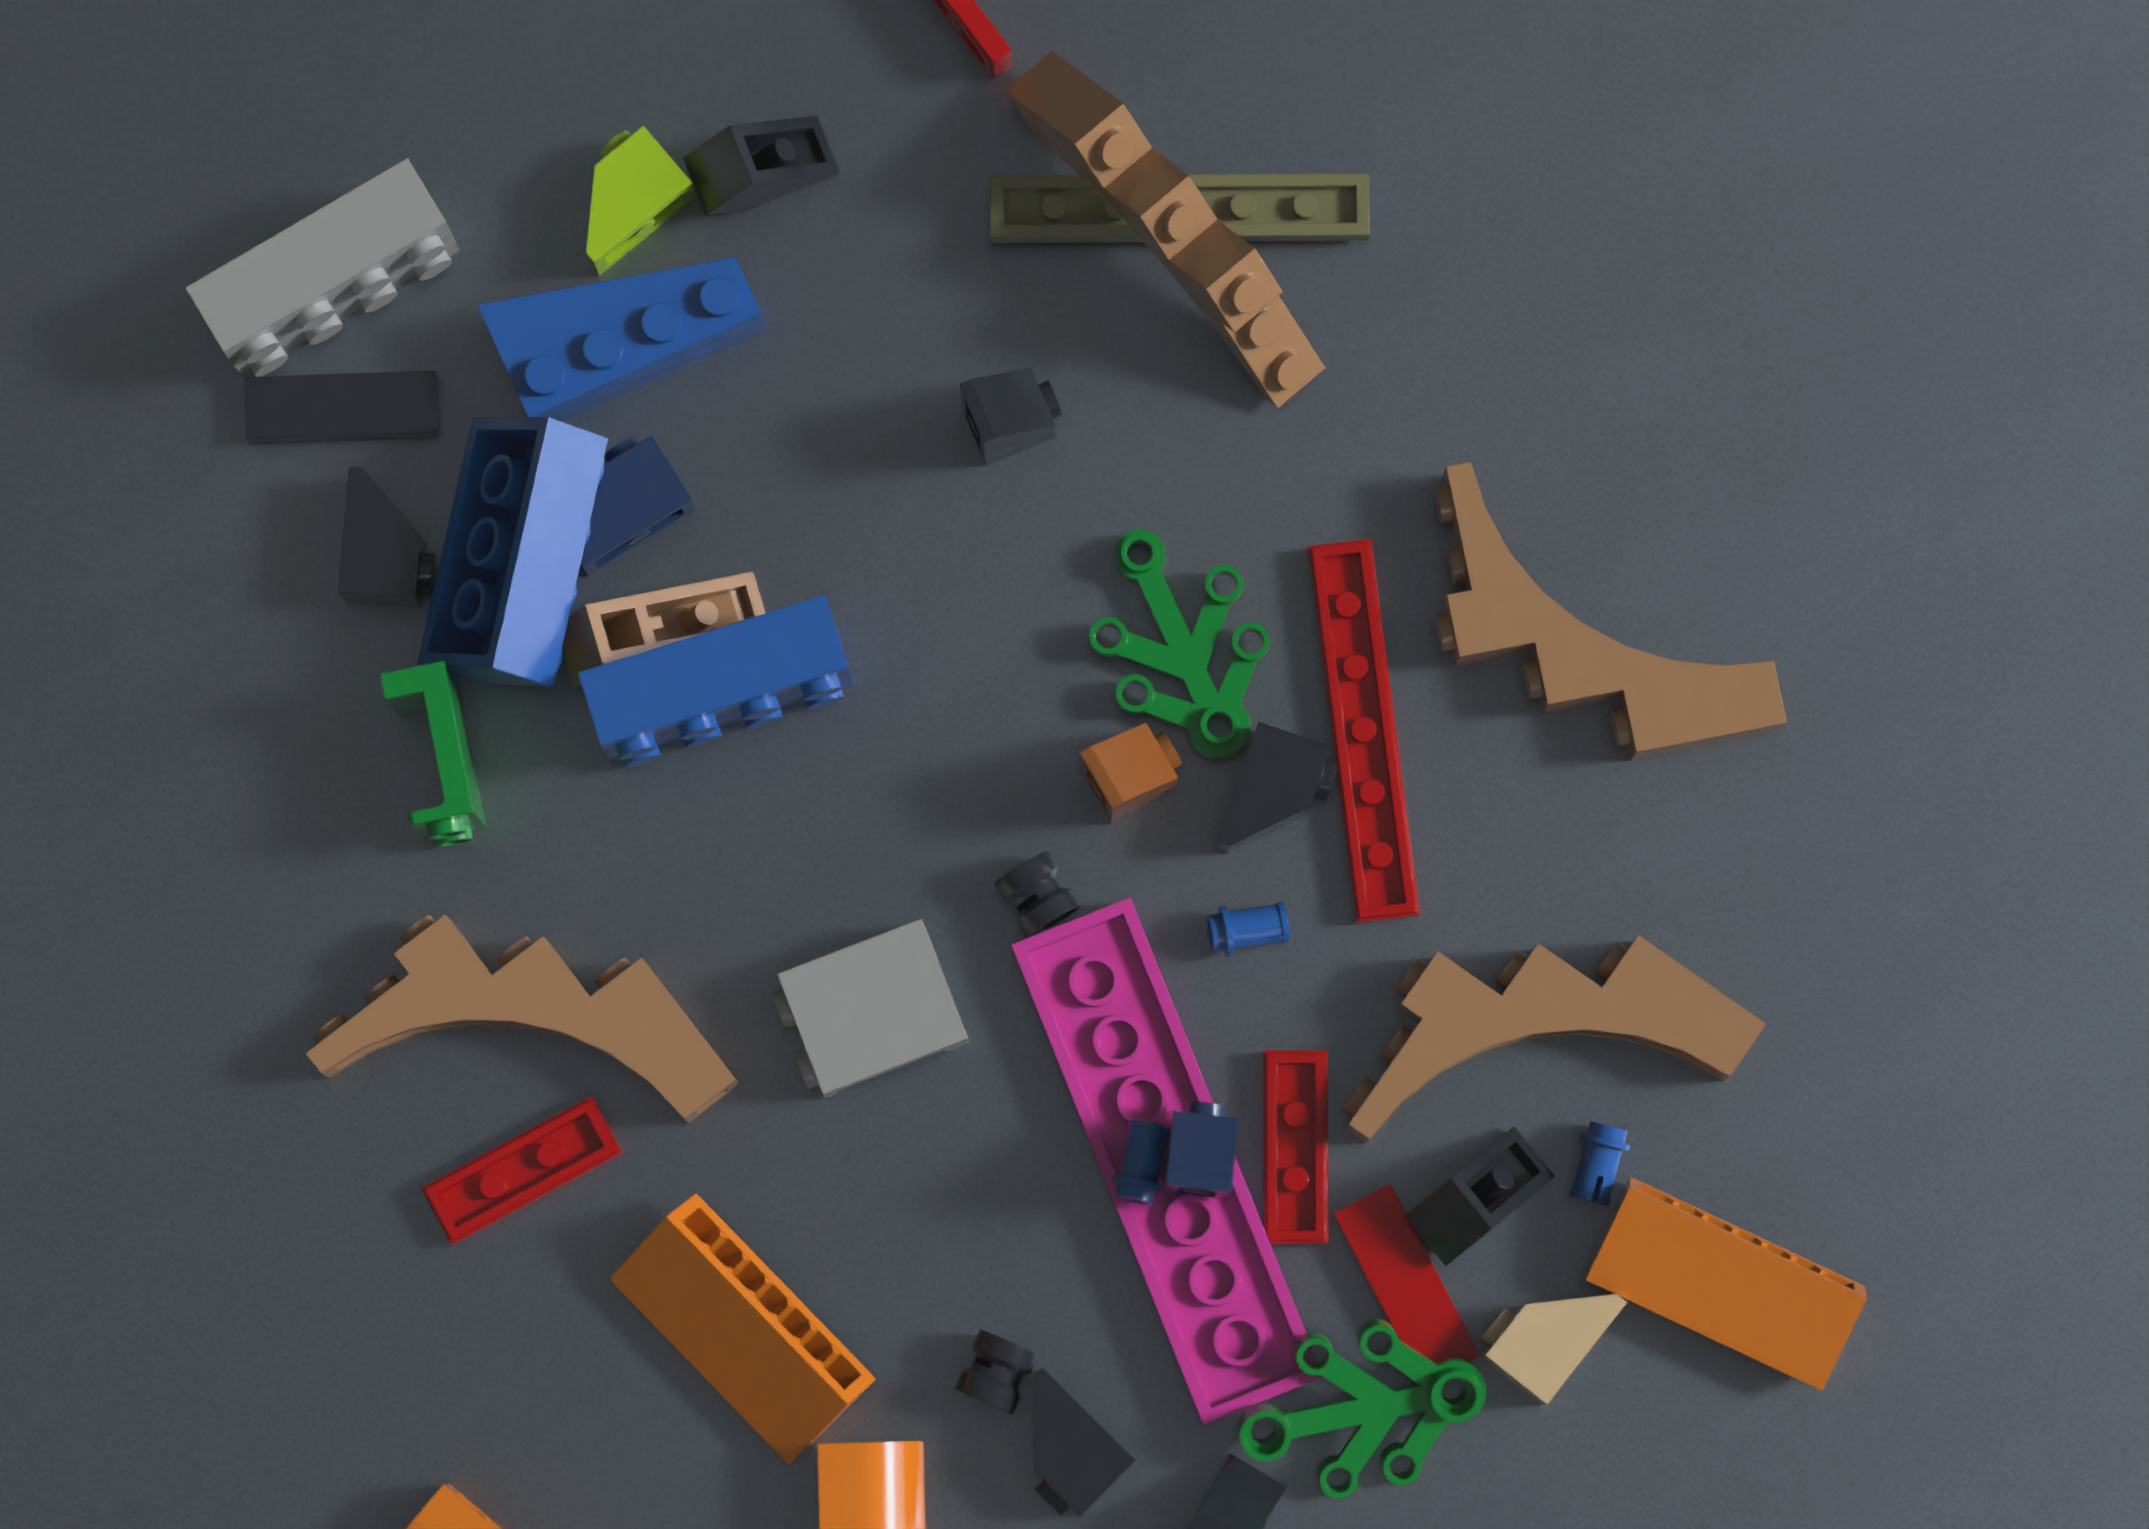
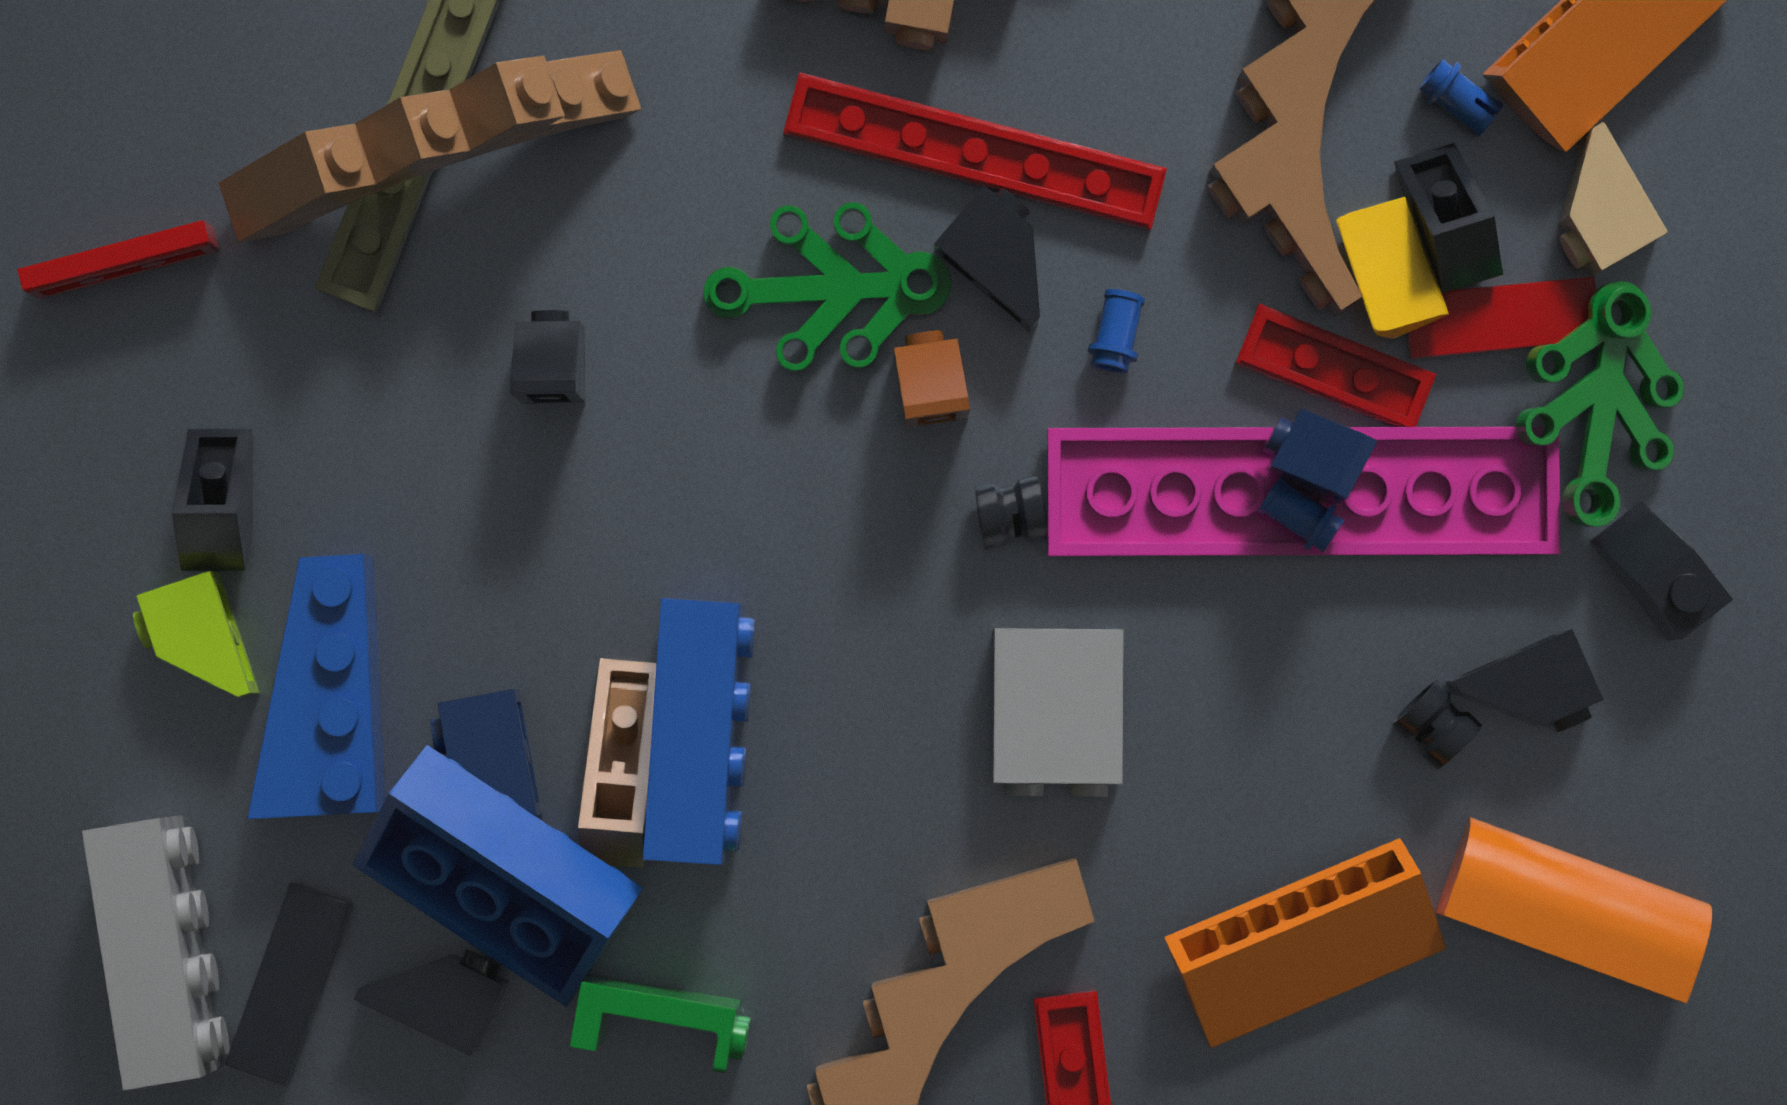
camera: 65 degrees left, 5 degrees up
none -> yellow slope [1336,197,1449,339]

